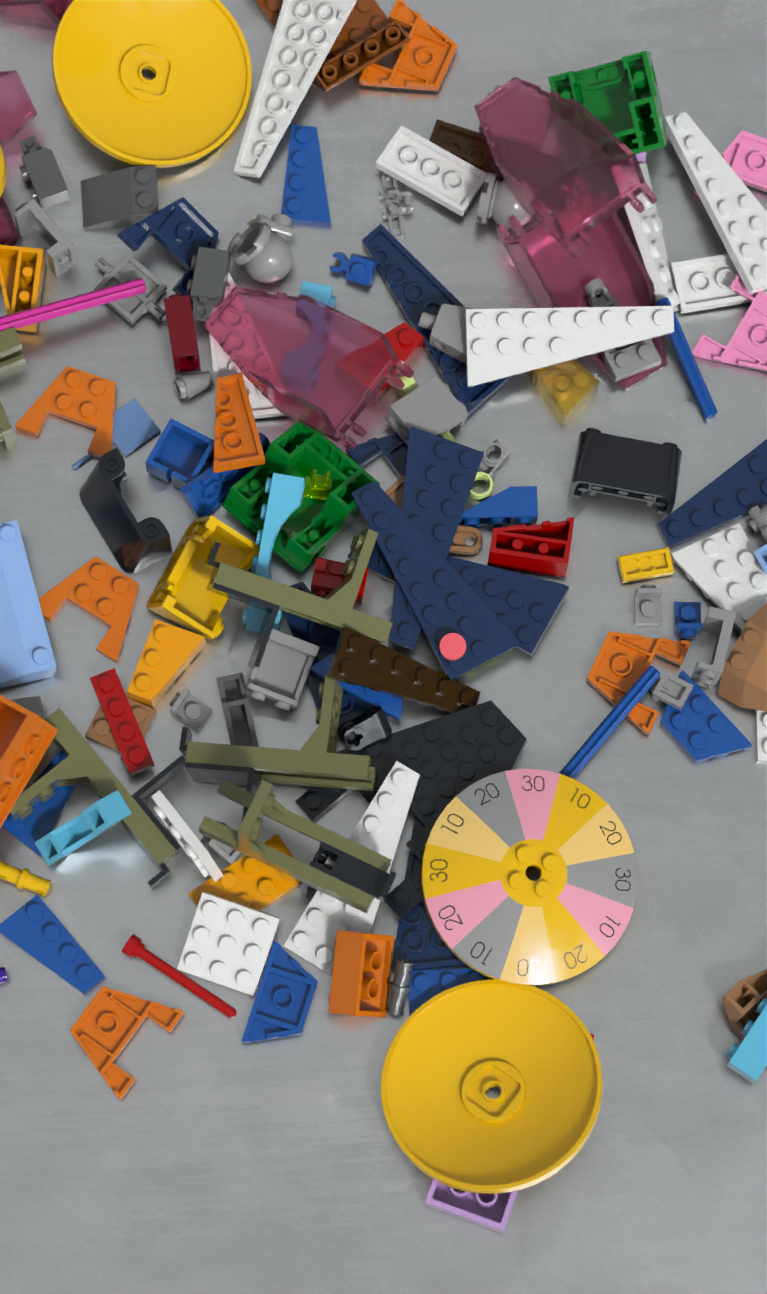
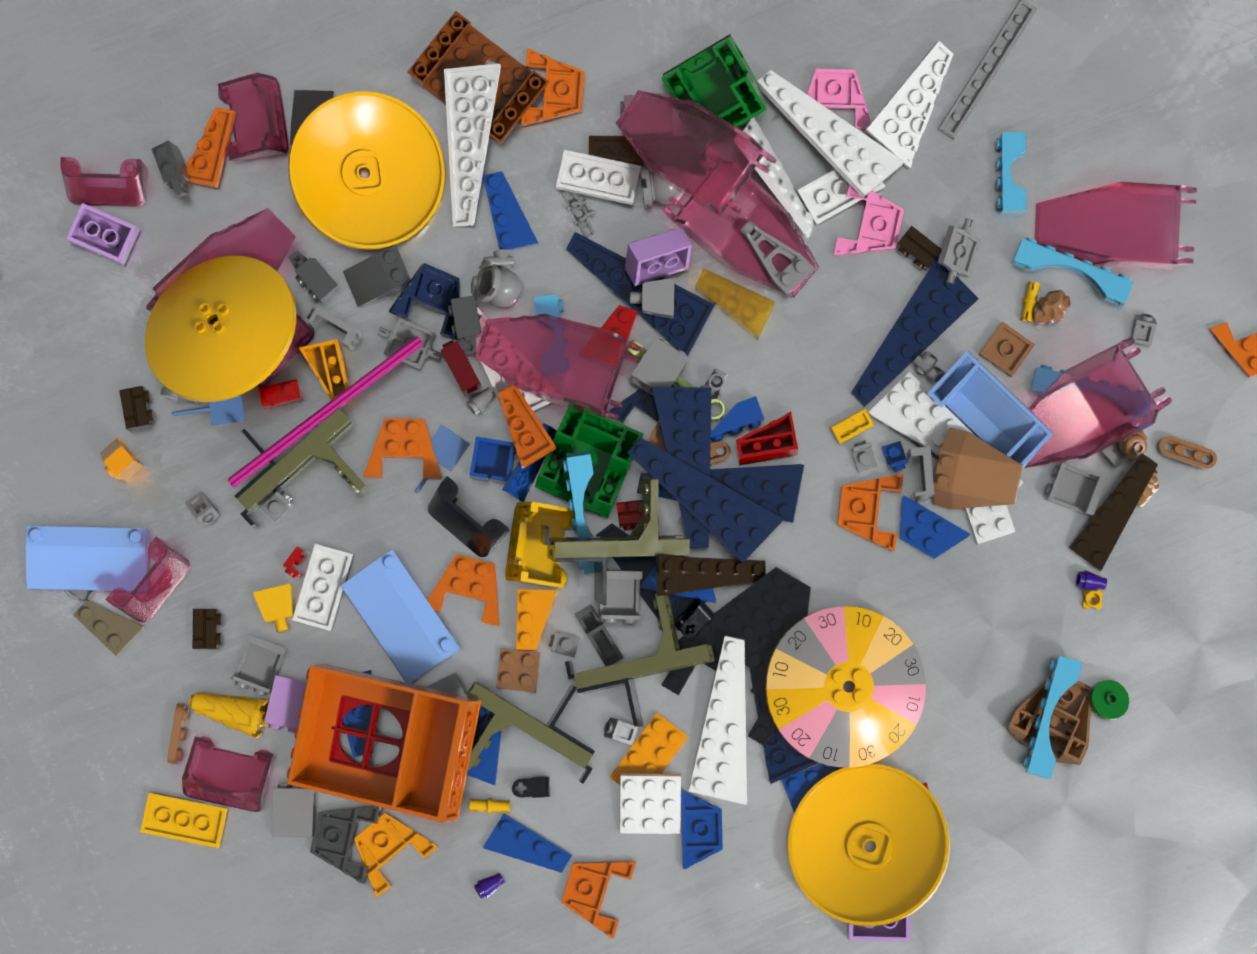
camera: 15 degrees left, 10 degrees up
medium azure arch [35,790,132,866] -> none
red plate [90,668,155,776] -> none
red piece [121,934,237,1018] -> none
white plate [151,790,224,882] -> none
olive piece [199,780,396,913] -> none
clear neon green plate [303,469,332,500] -> none
orange slope [328,930,394,1017] -> none
blue plate [329,252,378,286] -> none
dark grey pin [386,958,414,1016] -> none
coral tile [439,633,466,661] -> none
white wing [465,306,674,387] -> none
blue axle [559,665,660,779] -> none
black windscreen [568,428,682,515] -> none
light grey bracket [650,671,693,711] -> none
blue axle [655,297,717,419] -> none
none -> black piece [512,777,550,798]
none -> lavender brick [625,227,692,286]

